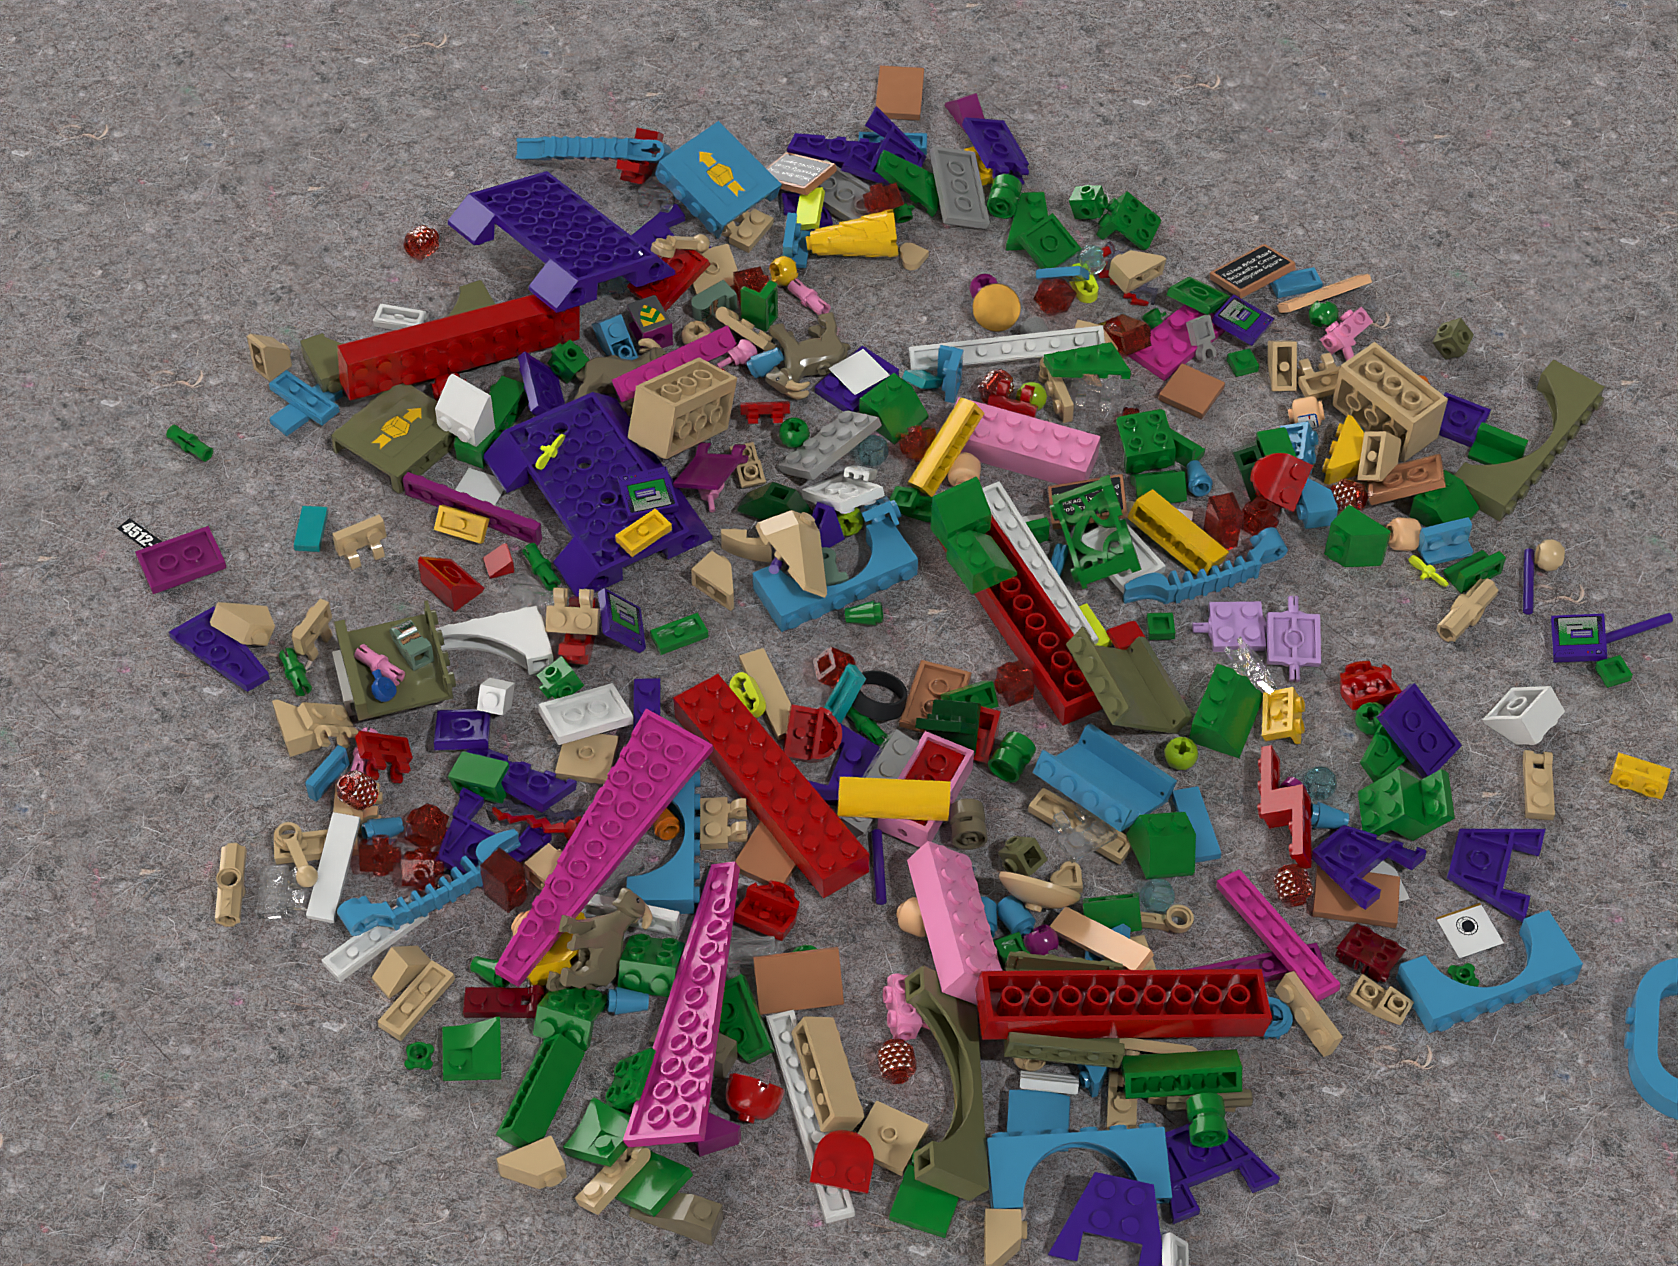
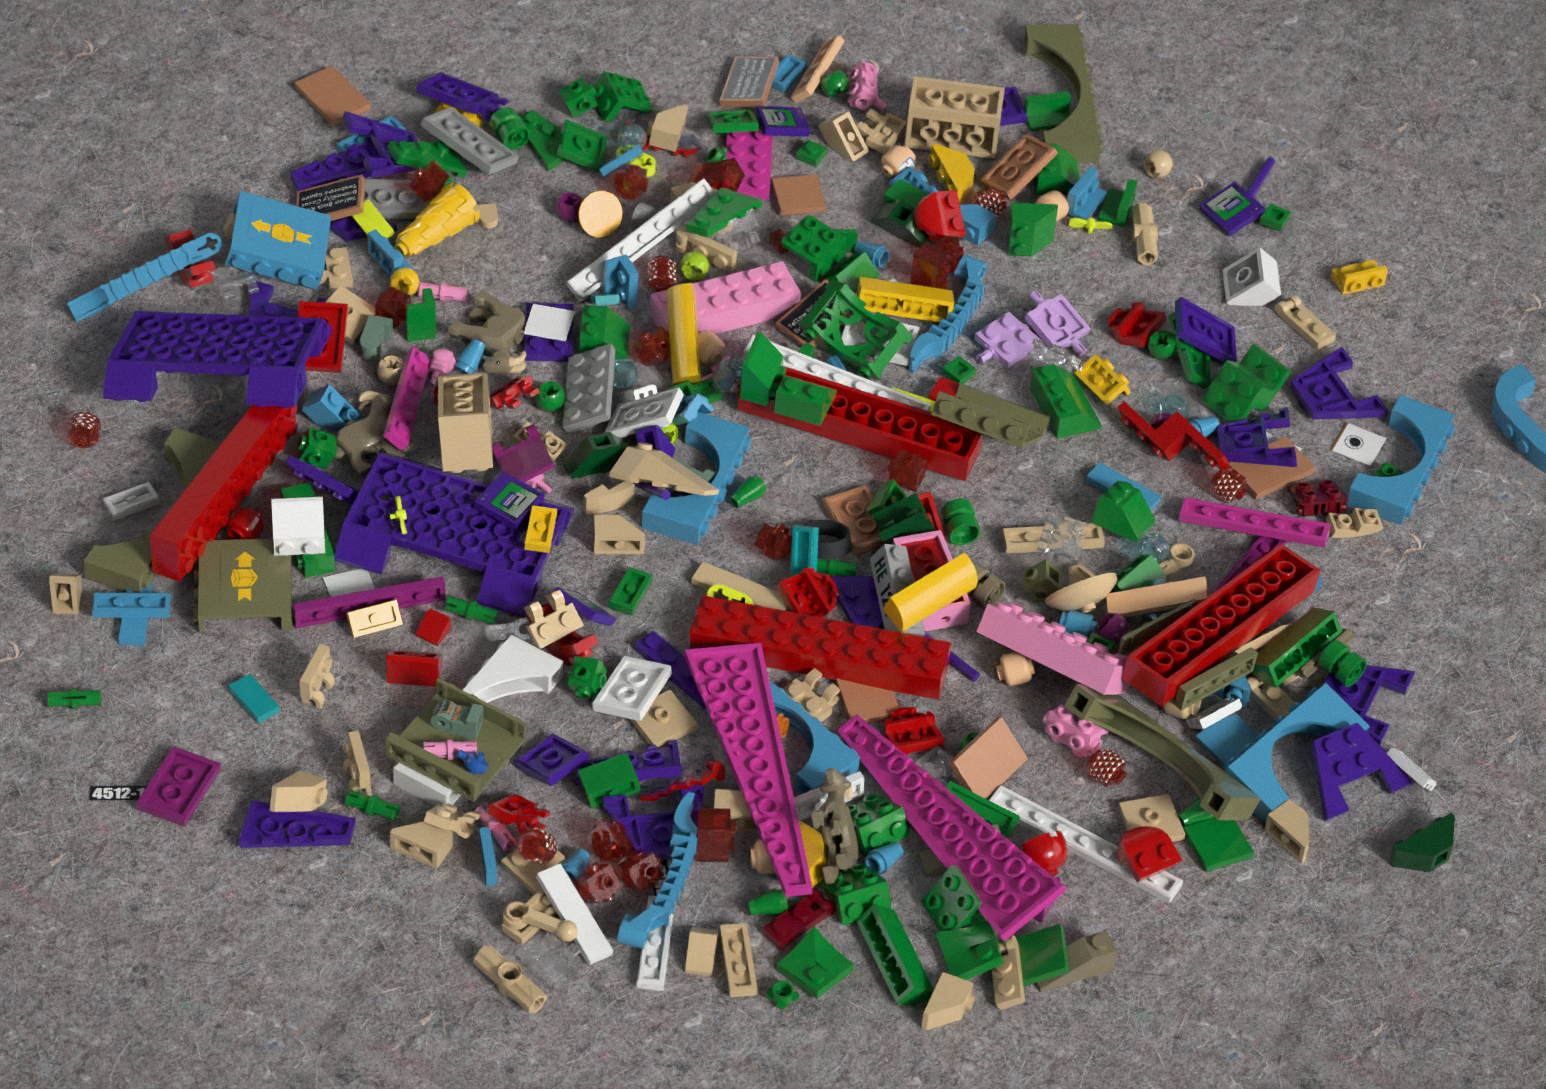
camera: 45 degrees left, 5 degrees down
white brick [477,678,515,715] -> none
piece [627,295,673,349] -> none
tan piece [650,234,710,258] -> none
tan plate [716,307,778,351] -> none
tan brick [791,1016,864,1132] -> none
magenta slope [945,93,985,134] -> none
red plate [987,379,1038,418] -> none
dark azure panel [1032,723,1177,832] -> none
lime piece [1164,737,1198,770] -> none
light grey plate [1186,315,1216,361] -> none
tan plate [1275,971,1343,1057] -> none
tan slope [1357,431,1401,482] -> none
olive brick [1432,318,1474,360] -> none
dark purple bar [1523,548,1534,615] -> none

